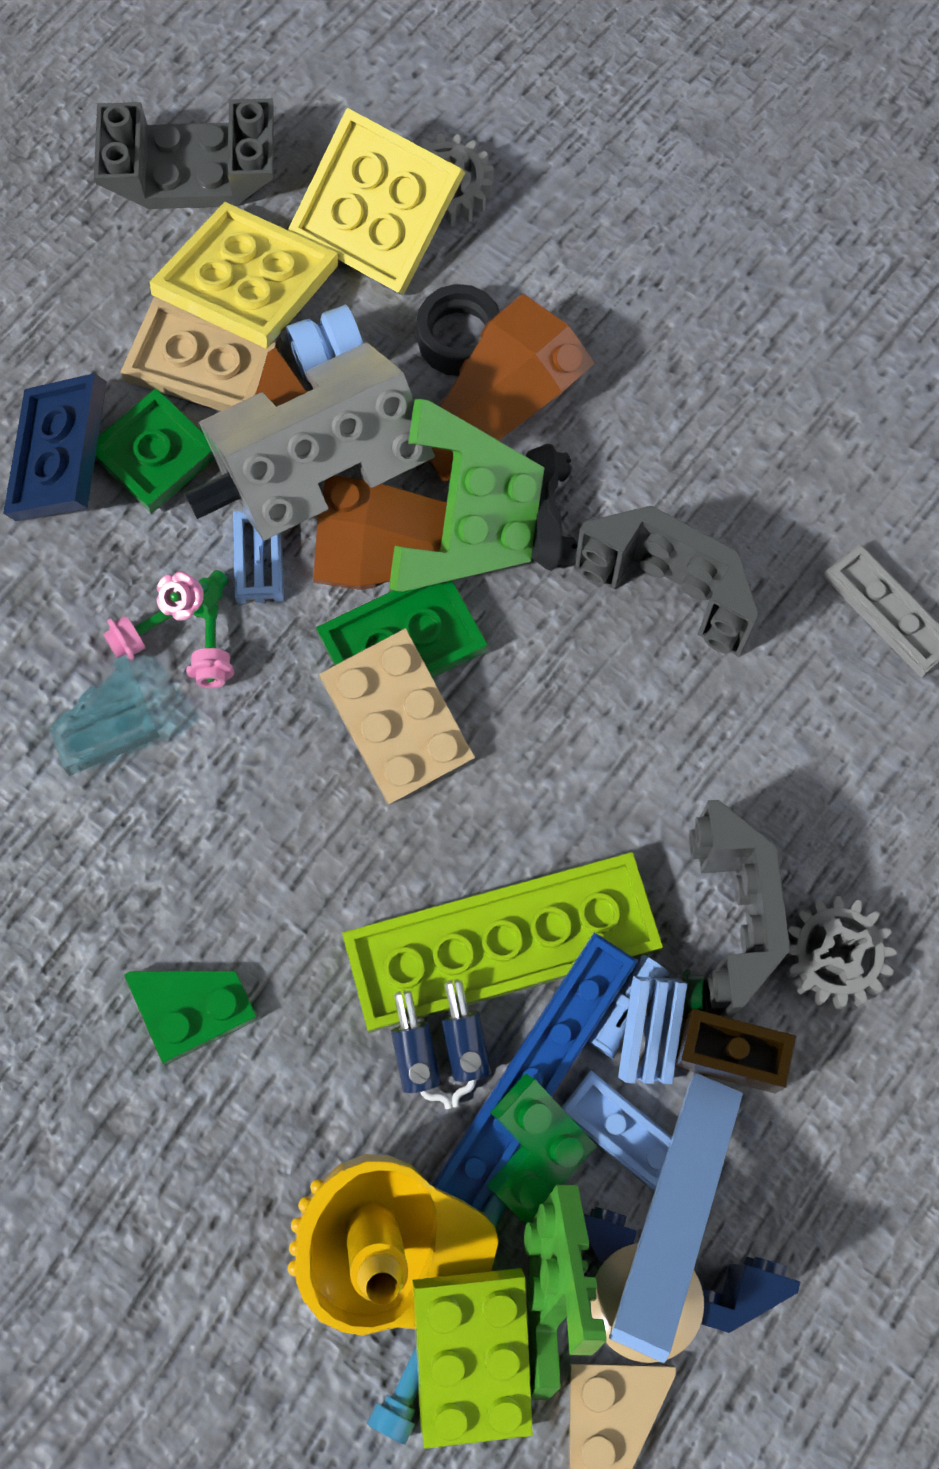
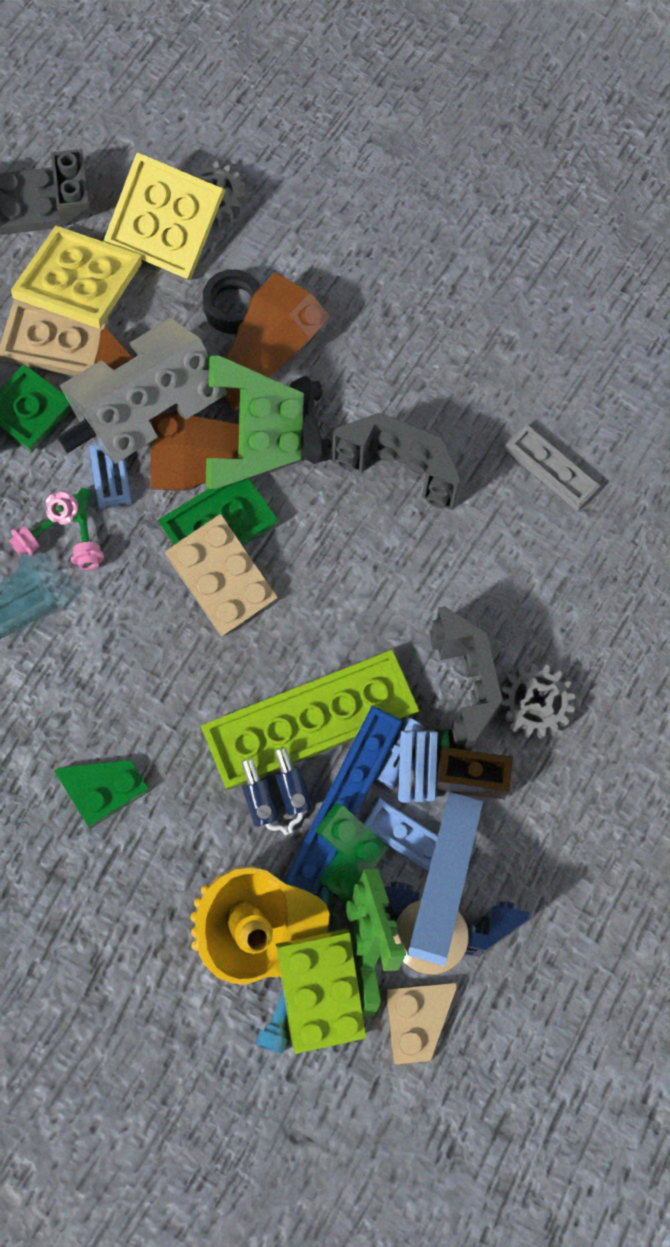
camera: 10 degrees left, 0 degrees up
light blue wheel [286,305,363,383] -> none

